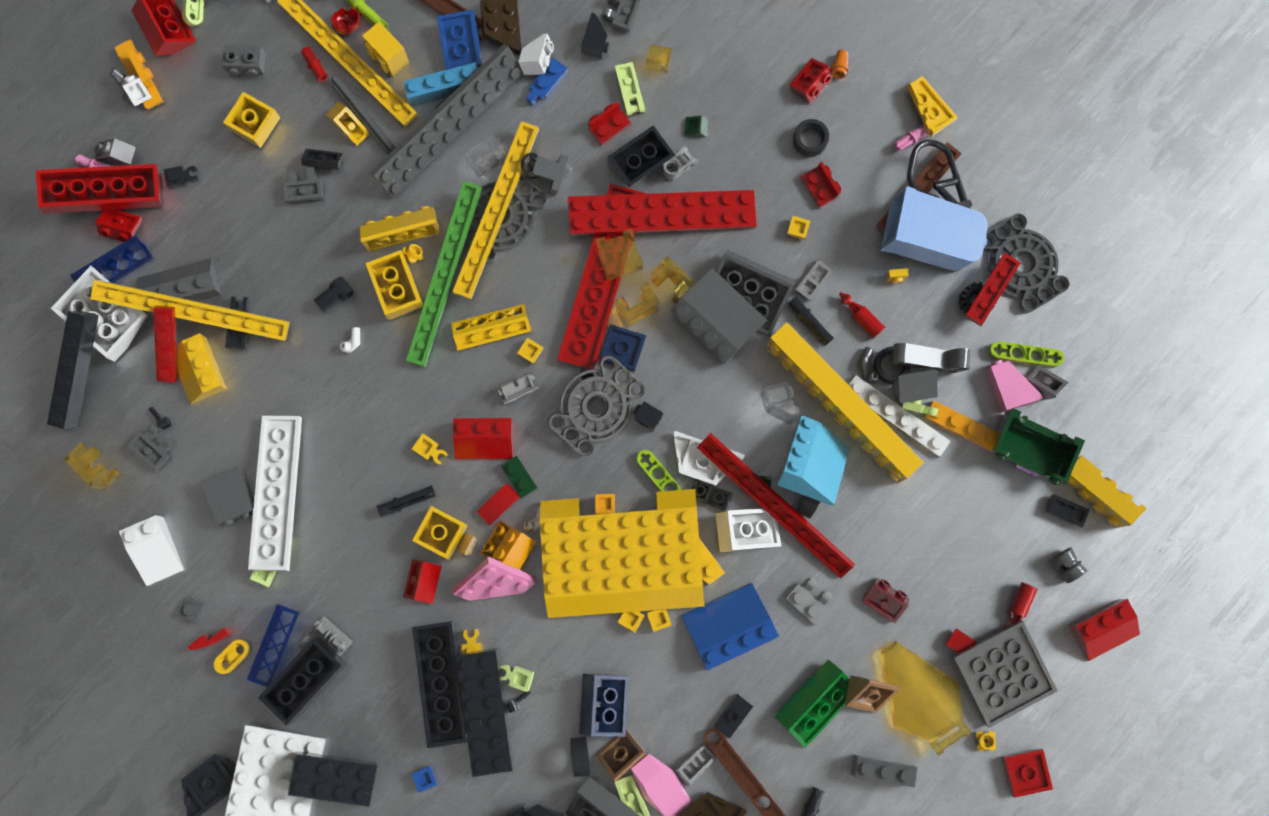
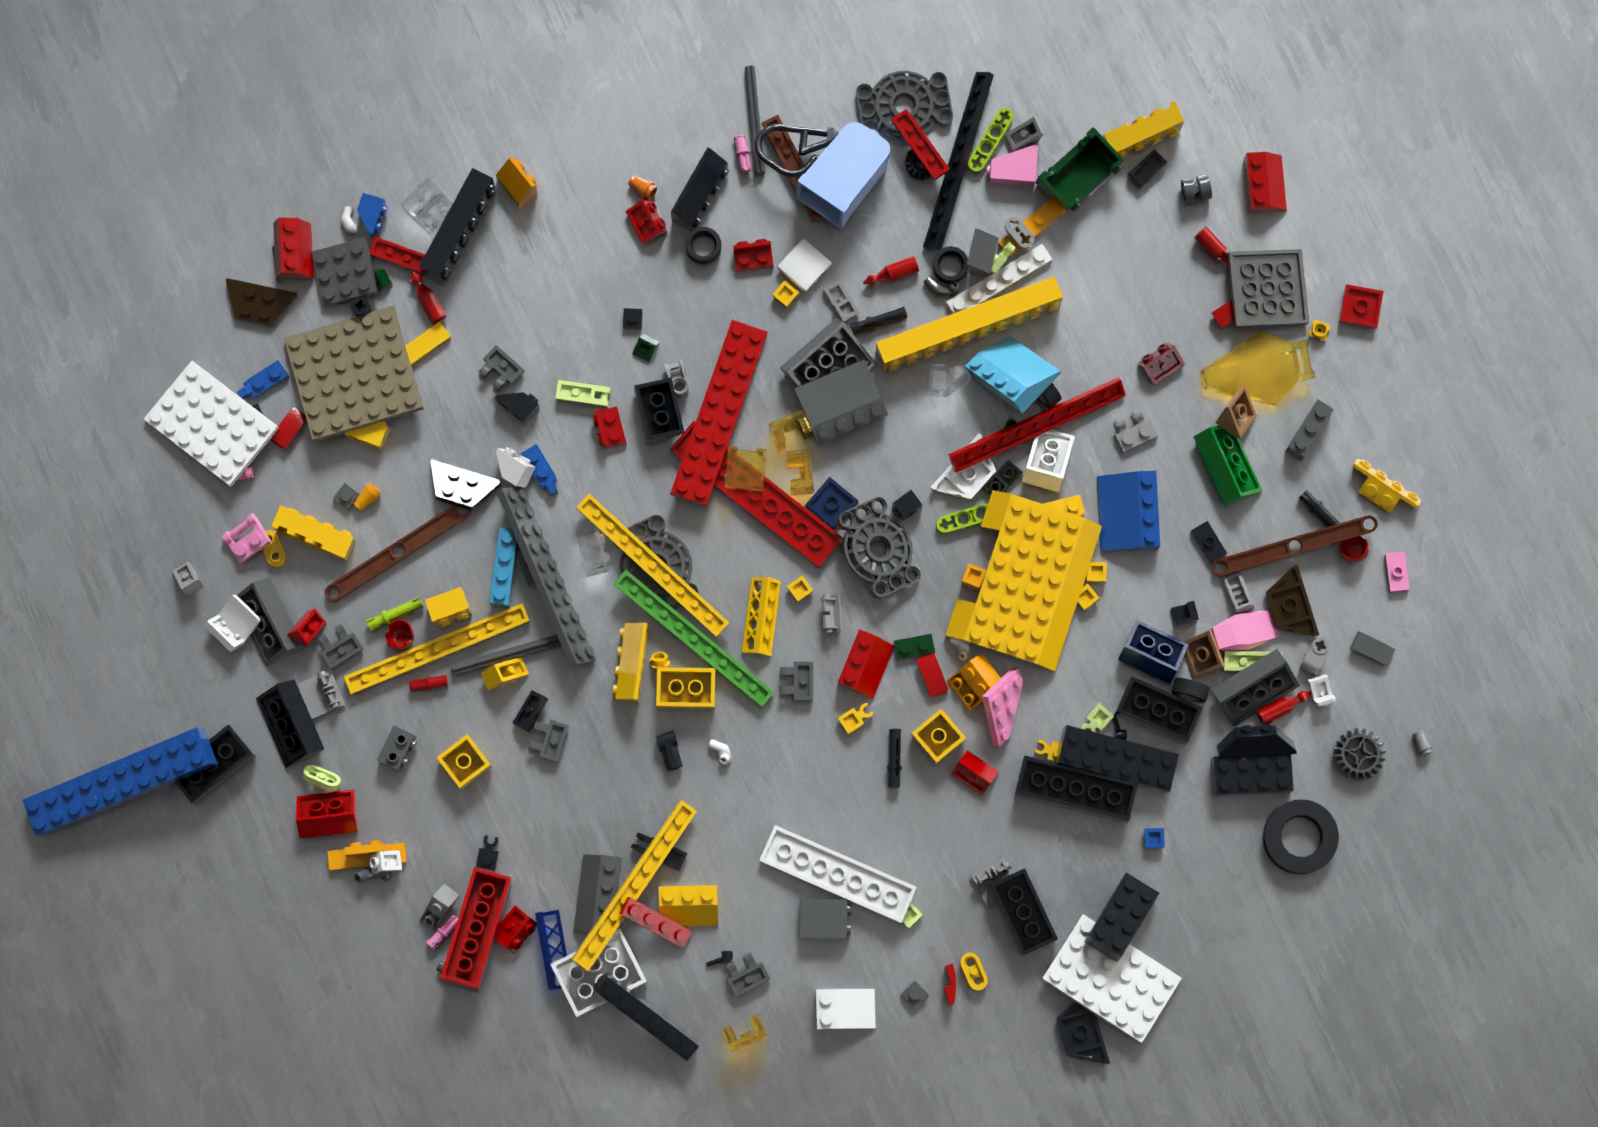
camera: 65 degrees left, 0 degrees up
clear blue fence [246,603,300,687] -> none
blue plate [437,9,483,70] -> none
tan slope [457,534,478,556] -> none
dark grey piece [521,153,568,196] -> none
clear yellow panel [646,44,672,73] -> none
yellow plate [886,268,909,284] -> none
dark grey beam [893,343,970,373] -> none
yellow wing [907,76,958,138] -> none
none -> black plate [623,308,643,329]
none -> black slope [671,147,729,231]
none -> dark grey axle [745,66,765,175]
none -> white slope [777,239,832,292]
none -> dark grey plate [780,661,813,701]
none -> black plate [923,72,994,250]
none -> light grey beam [1005,217,1034,250]
none -> black brick [1115,676,1203,745]
none -> black panel [1170,601,1199,627]

